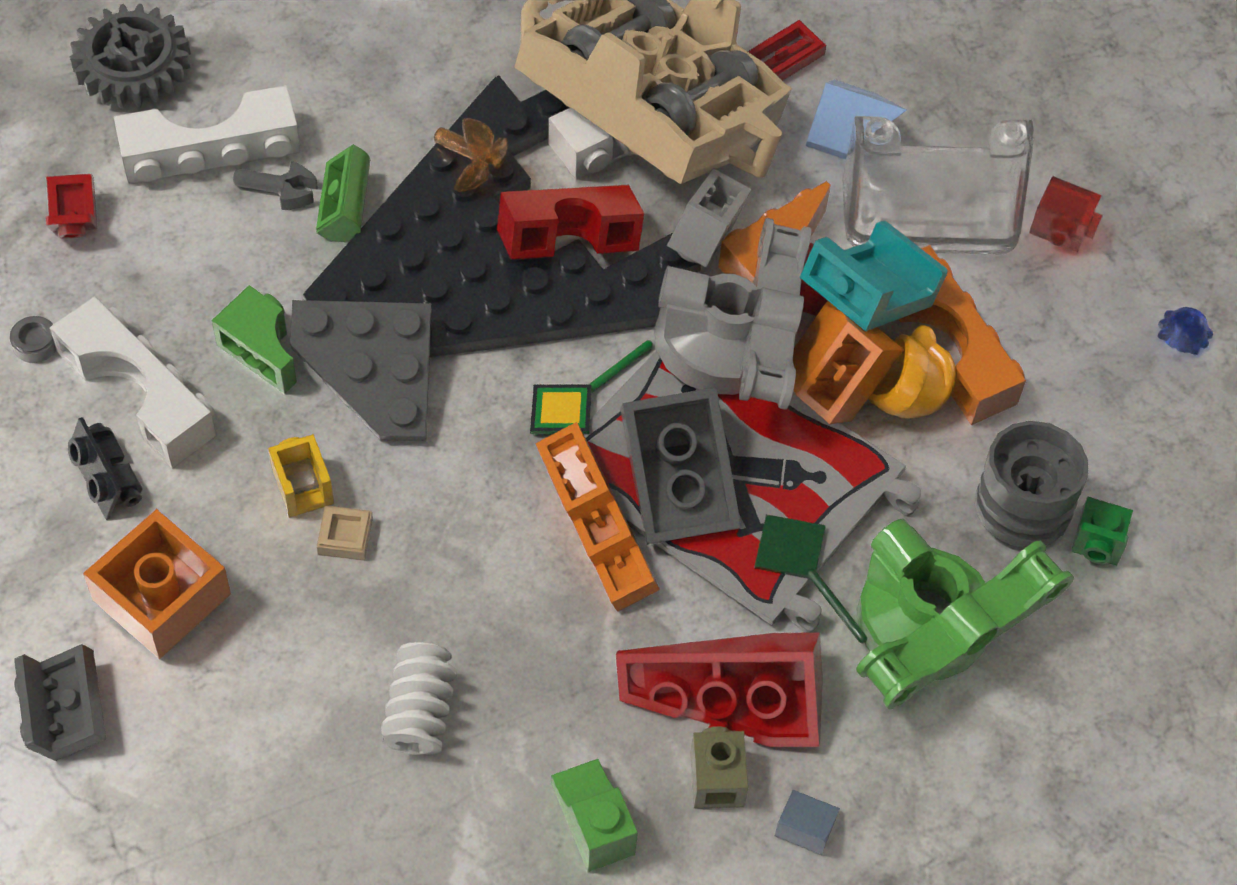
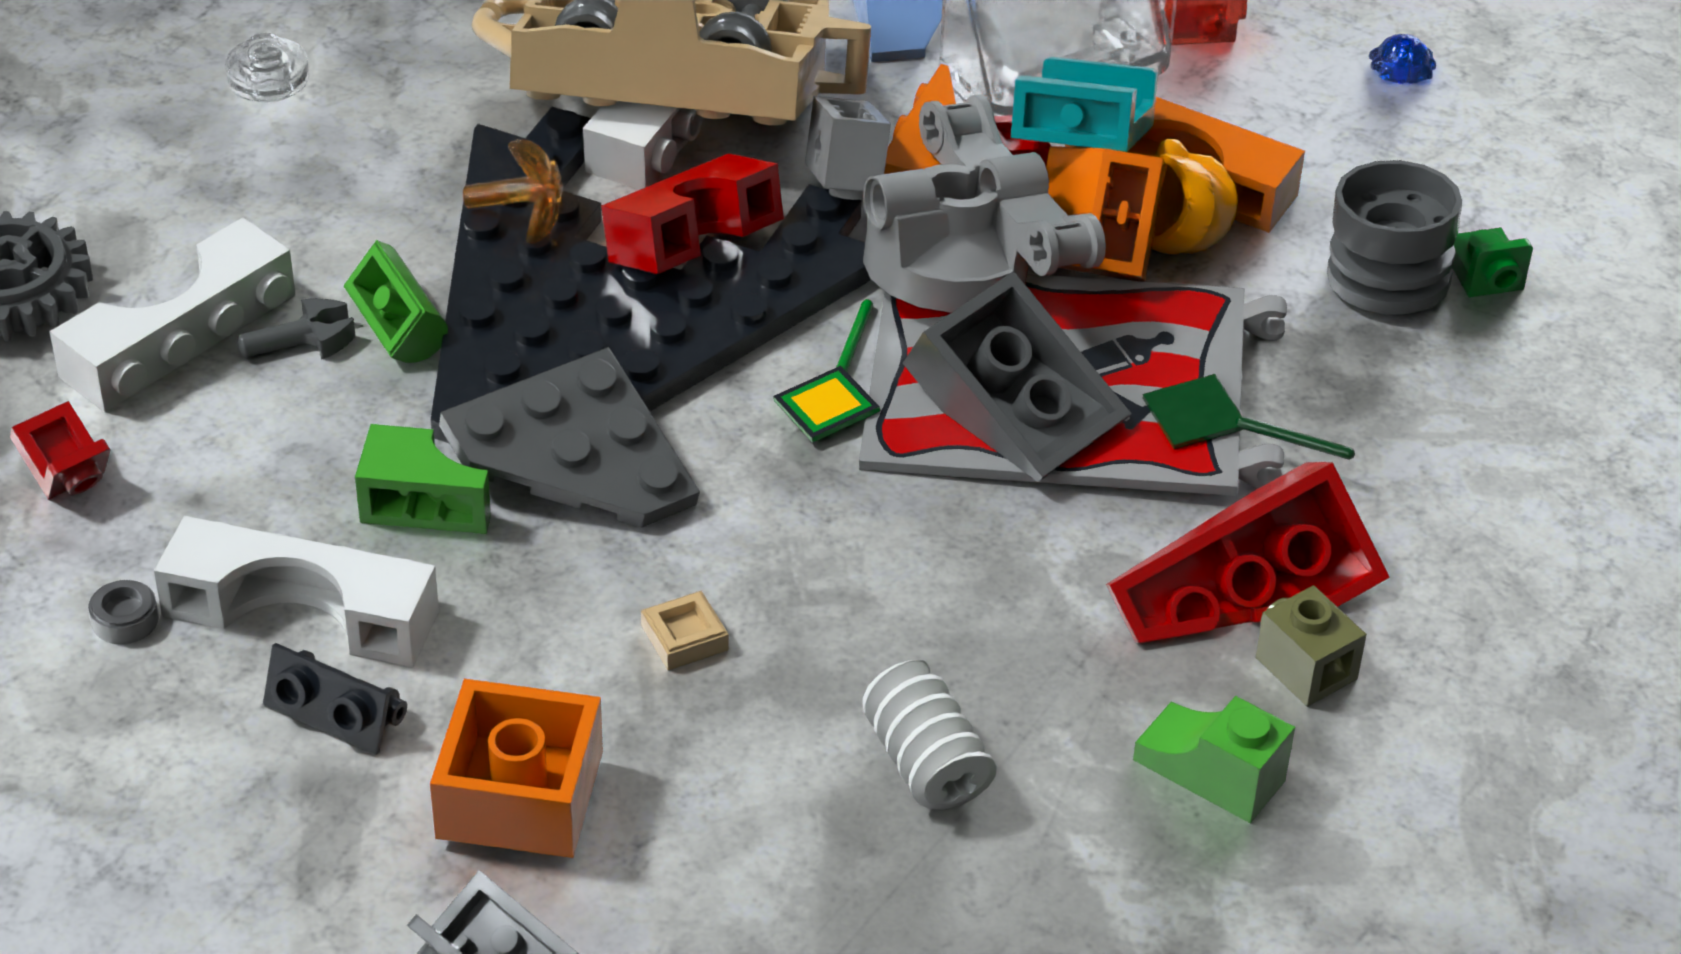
camera: 30 degrees left, 15 degrees down
yellow window [268,434,334,518] -> none
orange slope [535,422,660,612] -> none
sand blue slope [774,790,840,855] -> none
bright green piece [856,518,1074,710] -> none

